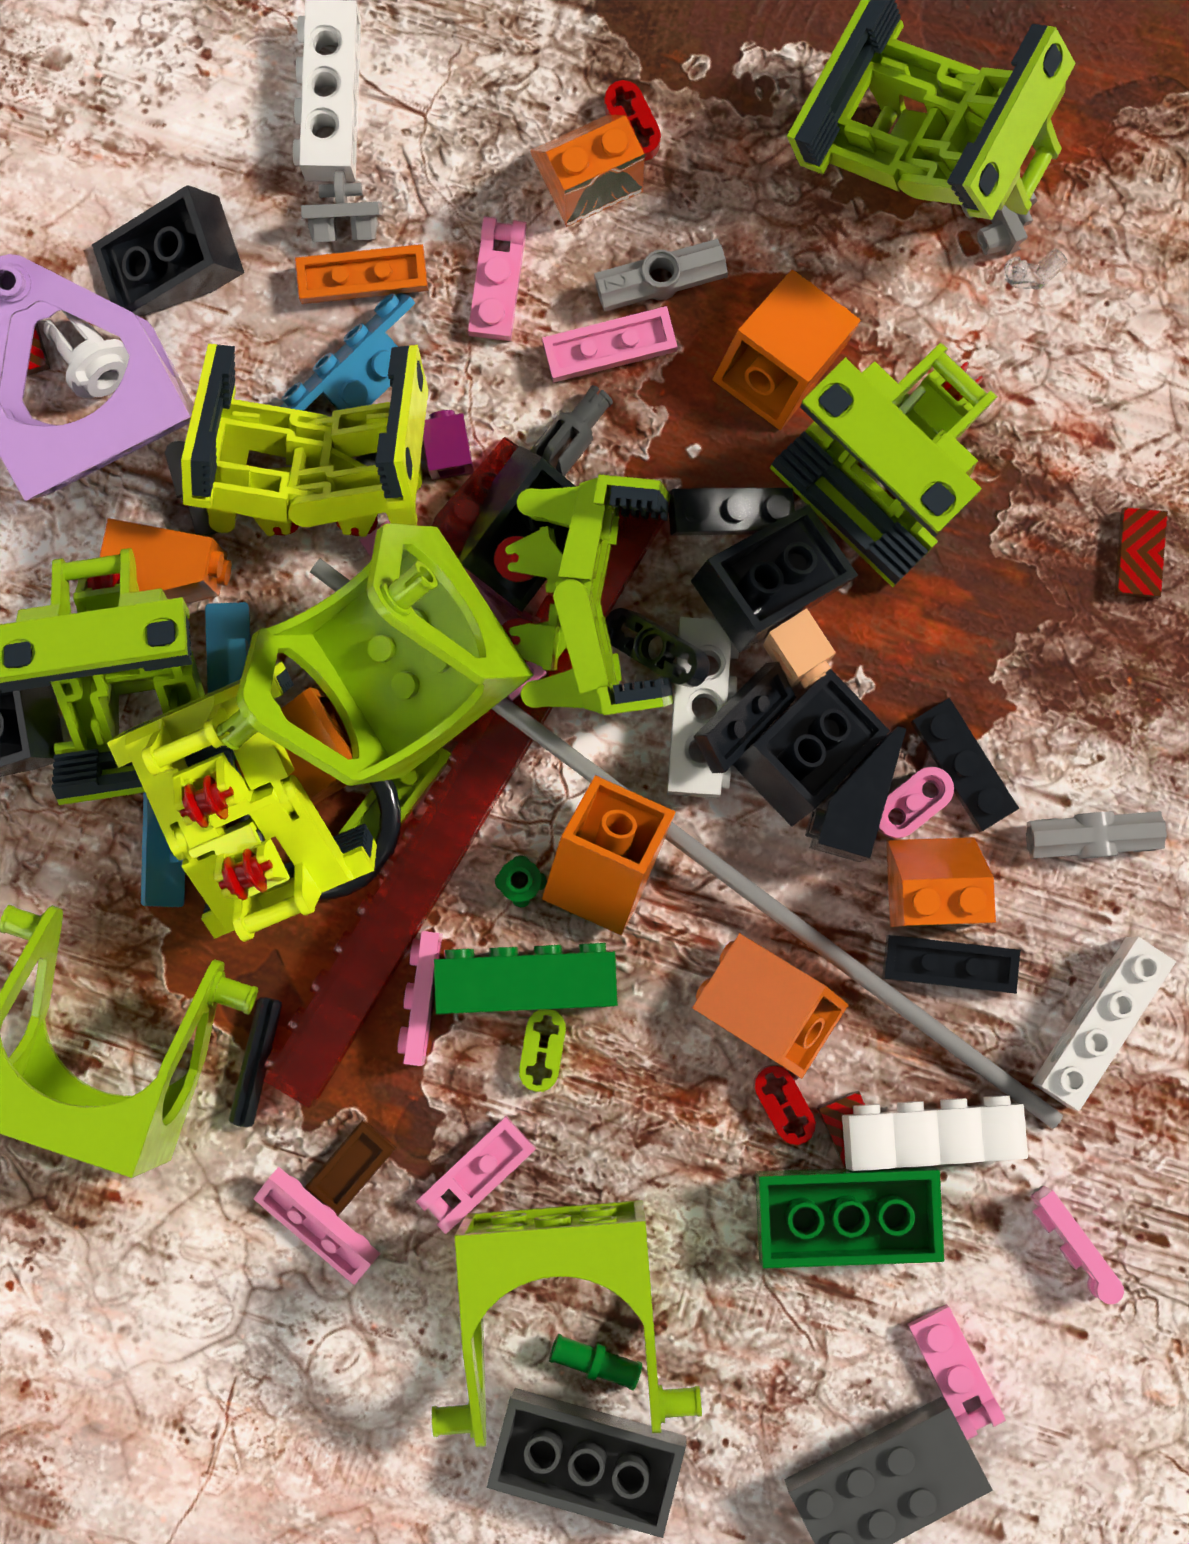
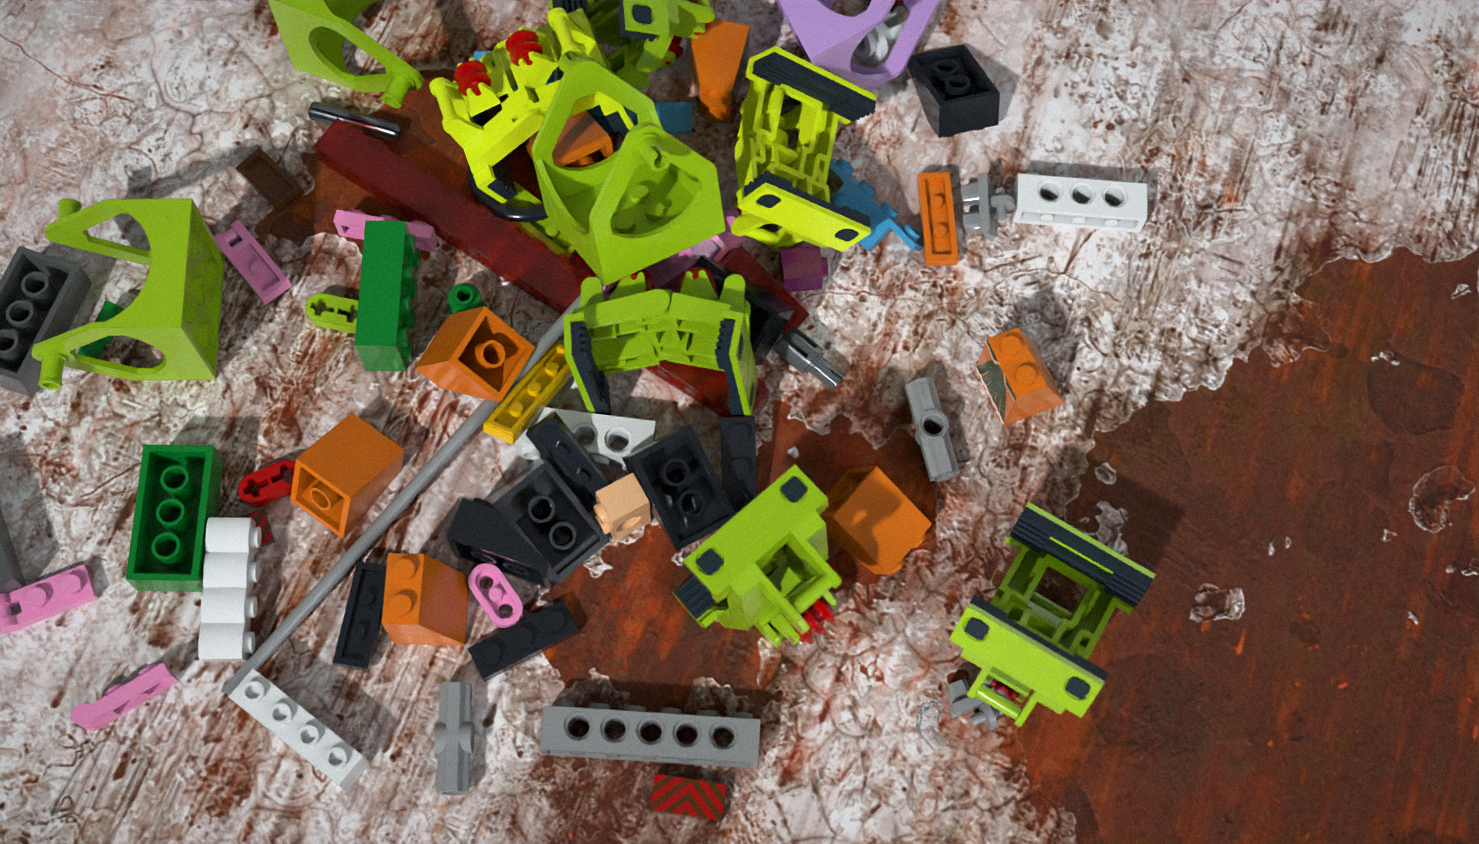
camera: 85 degrees right, 15 degrees down
bright pink plate [254,1167,381,1285] -> none
bright pink plate [468,216,527,341] -> none
bright pink plate [542,306,678,383] -> none
red beam [604,80,661,161] -> none
black beam [605,608,710,688] -> none
none -> yellow tile [483,342,572,445]
none -> light grey brick [540,701,761,769]

